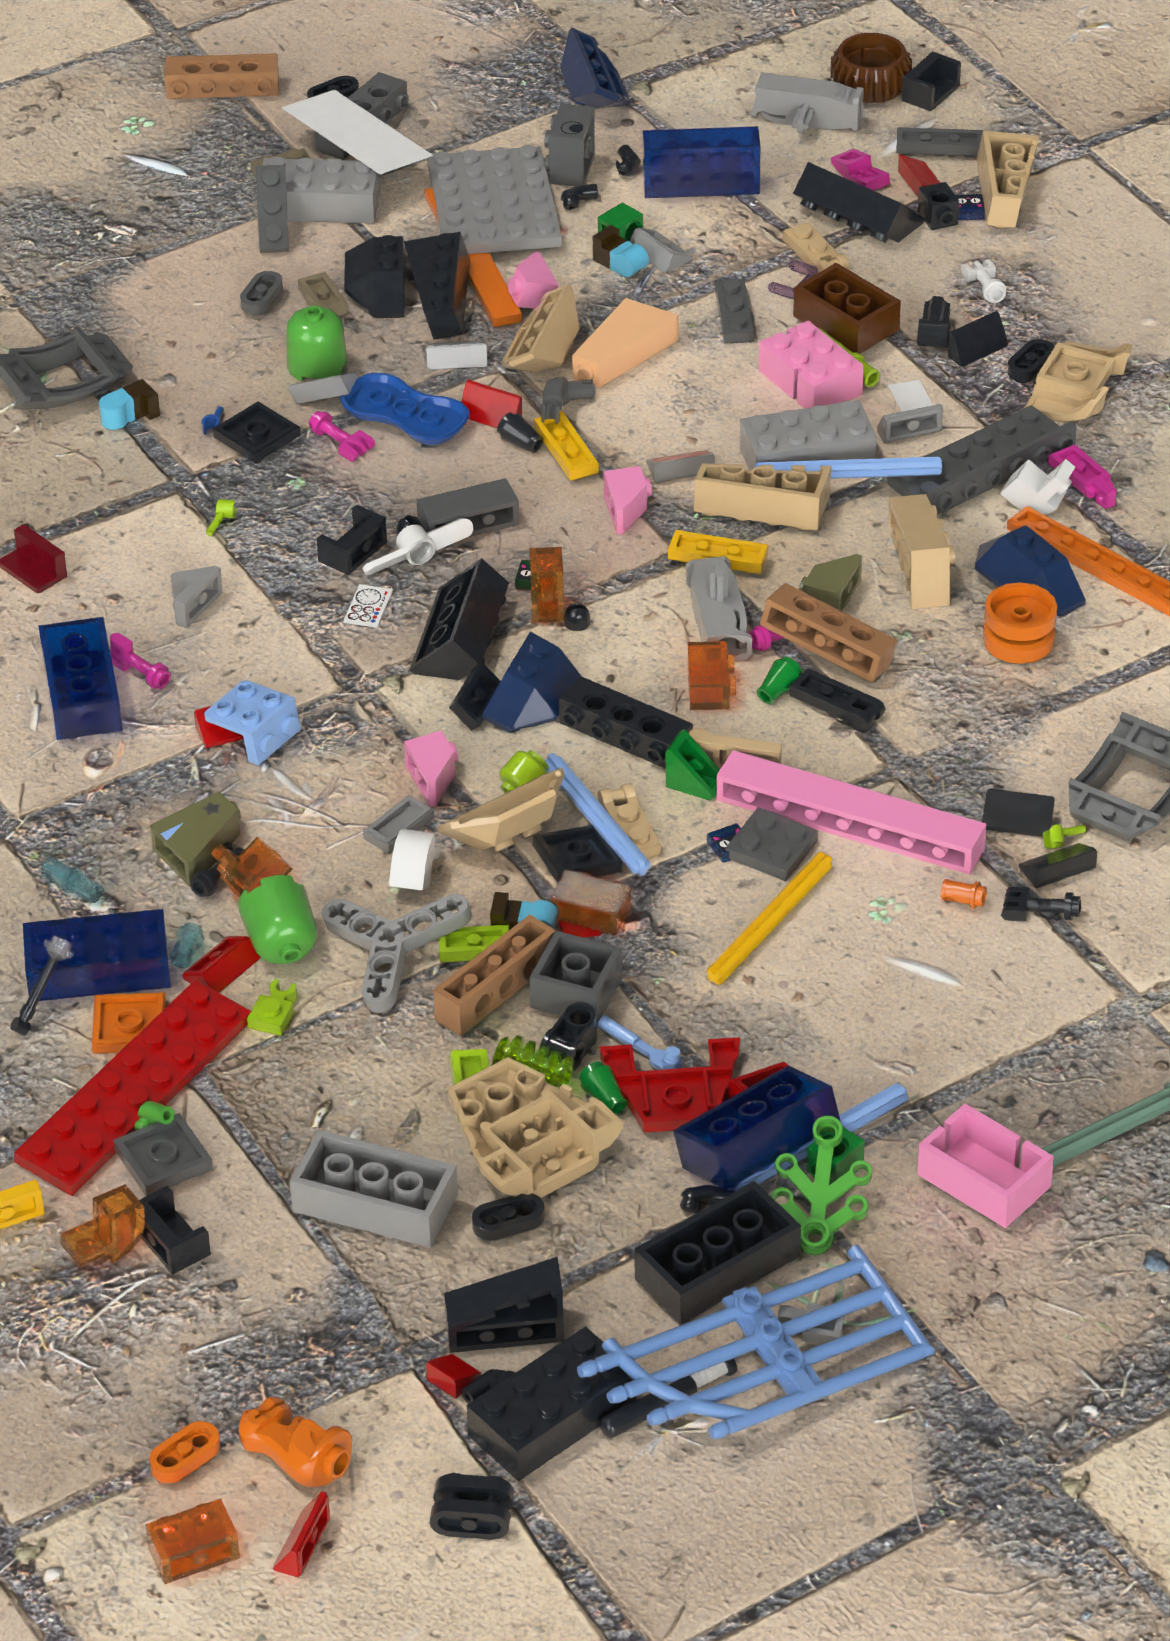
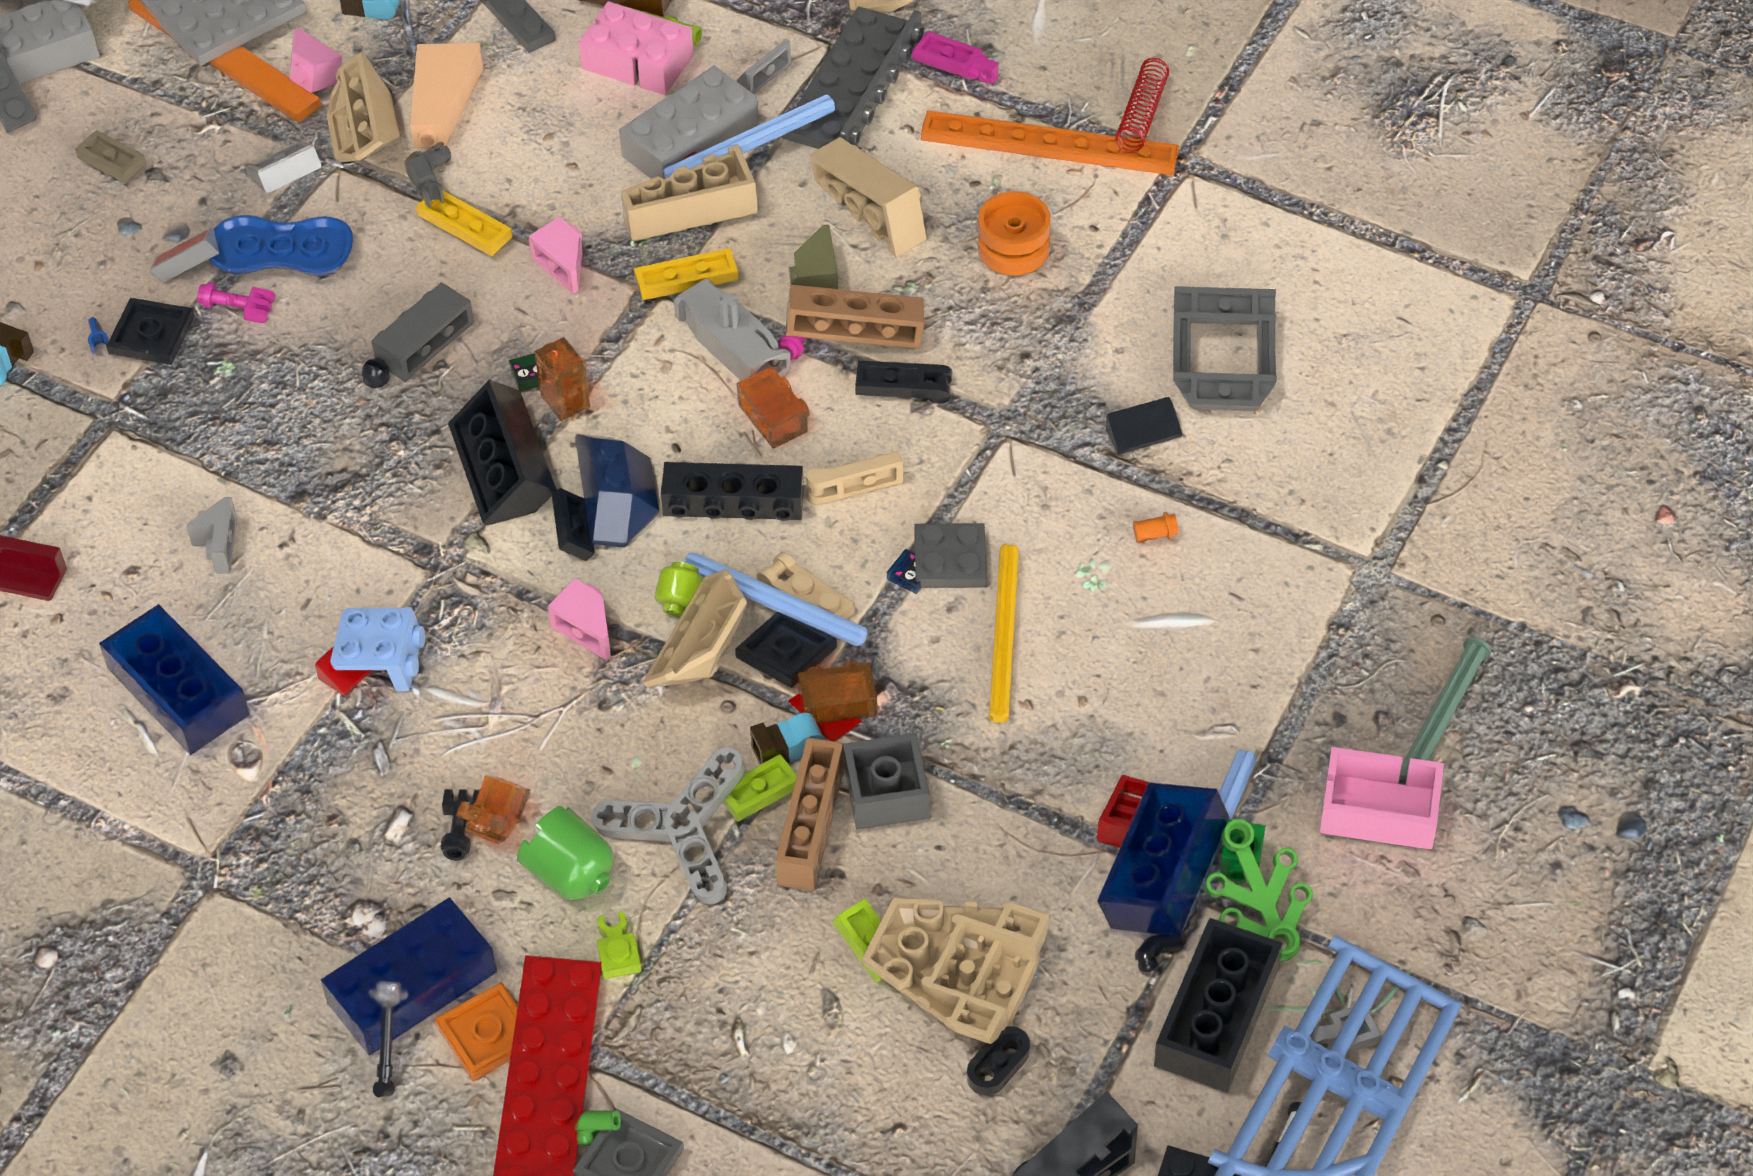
camera: 30 degrees left, 10 degrees up
clear light blue axle [41,857,104,903] -> none
dark pink hinge [110,633,171,689] -> none
olive slope [150,791,241,887] -> none
clear light blue pin [169,923,204,968] -> none
red slope [181,936,260,993] -> none
lime hand [206,499,237,536] -> none
dark grey plate [240,271,283,316] -> none
bright green cylinder [286,306,347,381] -> none
light grey brick [290,1129,458,1248] -> none
black panel [317,505,387,575] -> none
white sticker [343,584,393,628] -> none
black wedge [344,235,405,318] -> none
white piece [362,518,473,575] -> none
light grey tile [363,795,434,854] -> none
white brick [389,829,441,890] -> none
black wedge [404,232,470,340] -> none
slope [461,379,522,428] -> none
clear neon green piece [492,1035,574,1089] -> none
black cone [497,412,544,453] -> none
black piece [538,1002,597,1071] -> none
black hinge [564,603,590,631] -> none
green cone [579,1061,628,1115] -> none
light blue piece [597,1015,684,1070] -> none
red wing [600,1037,740,1133] -> none
light grey slope [647,450,715,482] -> none
green slope [666,729,720,801] -> none
bright pink brick [717,750,986,875] -> none
green cone [757,657,802,704] -> none
white sticker [888,380,933,412] -> none
dark blue wedge [975,525,1086,616] -> none
white brick [1000,459,1075,515] -> none
black hinge [1001,887,1081,921] -> none
black slope [1019,843,1097,888] -> none
lime hand [1043,824,1086,849] -> none

